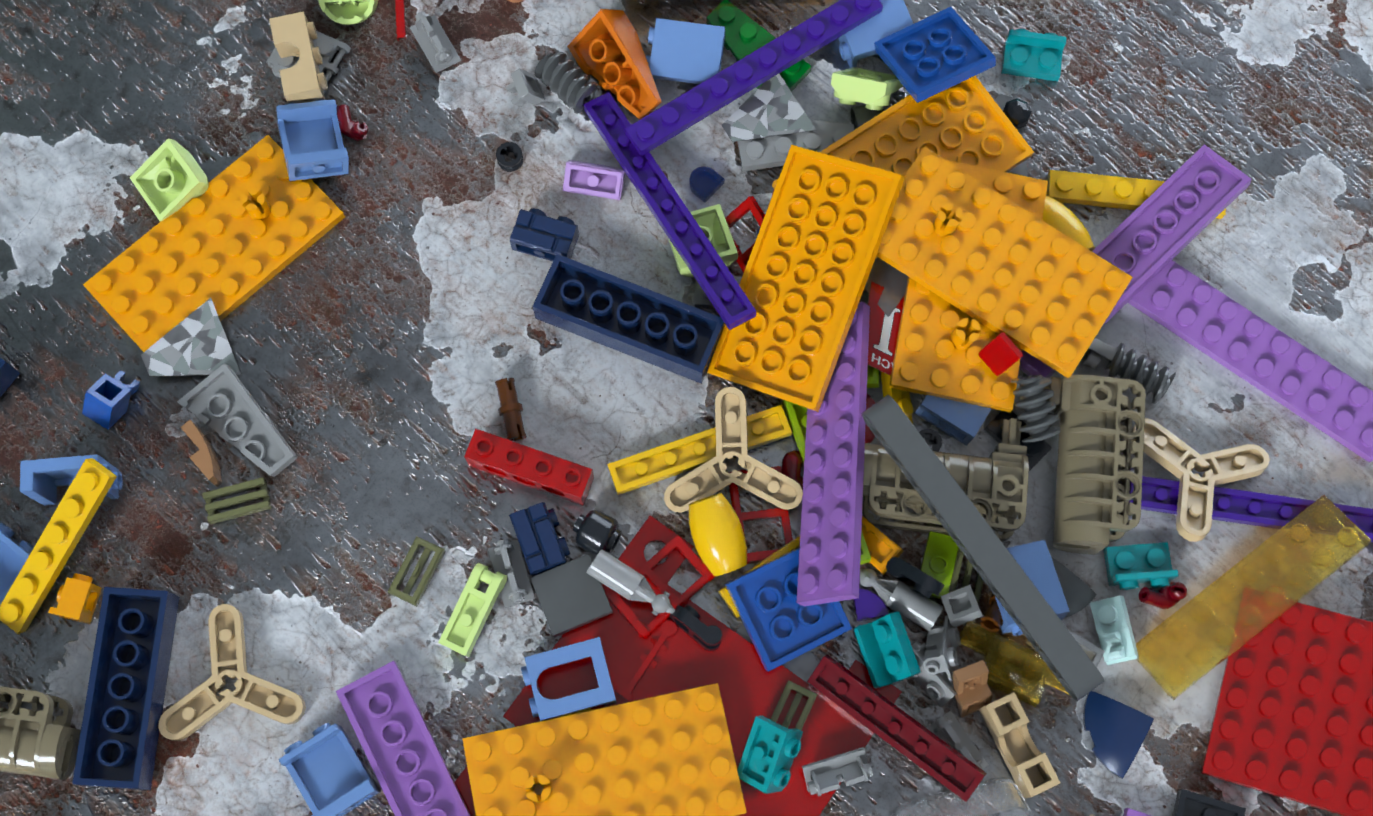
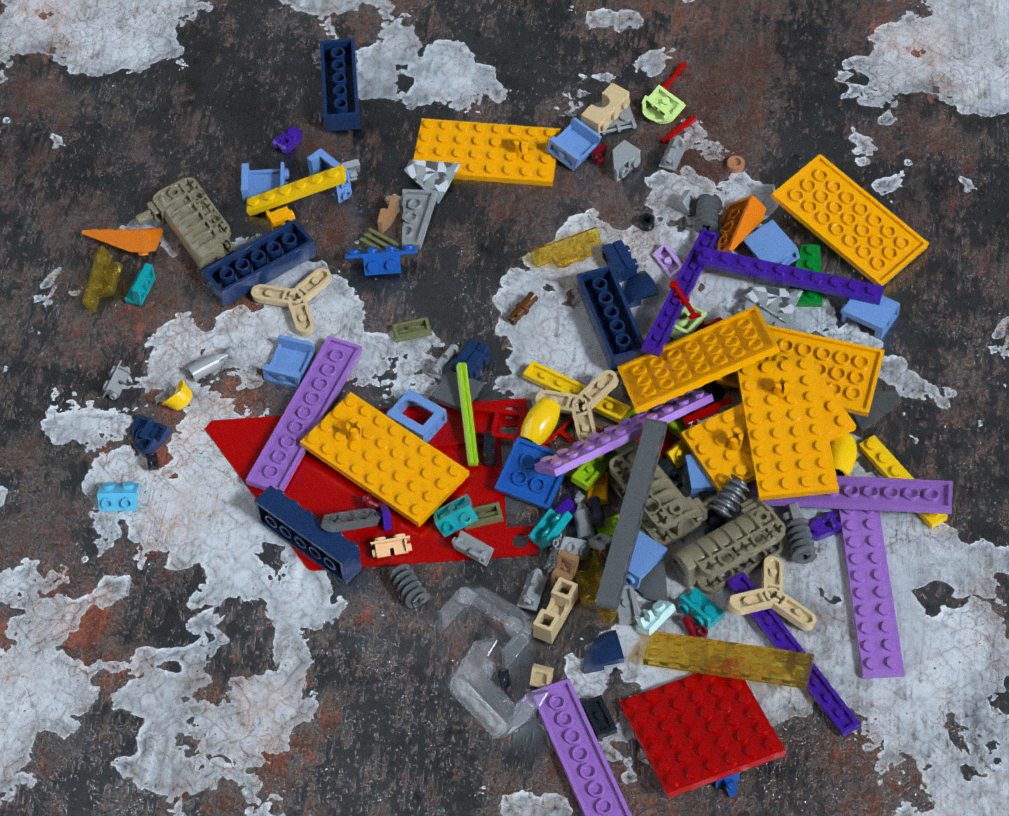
camera: 55 degrees right, 20 degrees down
blue brick [82,370,140,430] -> none
yellowish green slope [130,138,209,222] -> none
yellowish green plate [438,563,507,657] -> none
red brick [464,429,594,506] -> none
black head [573,510,622,555] -> none
light grey wheel [586,549,675,616] -> none
clear blue tile [689,166,725,203] -> none
dark red plate [807,654,987,802] -> none
yellowish green slope [831,67,903,111] -> none
blue plate [874,7,996,103] -> none
red slope [978,332,1023,376] -> none
teal bracket [1001,29,1067,81] -> none
black tile [1003,98,1032,129] -> none
none -> light grey tile [341,159,360,181]
none -> blue bracket [344,244,418,276]
none -> lime axle [456,362,479,466]
none -> clear yellow bracket [531,227,601,268]
none -> light grey slope [613,140,641,182]
none -> dark blue brick [623,270,659,308]
none -> red piece [669,281,701,320]
none -> dark purple plate [808,511,843,541]

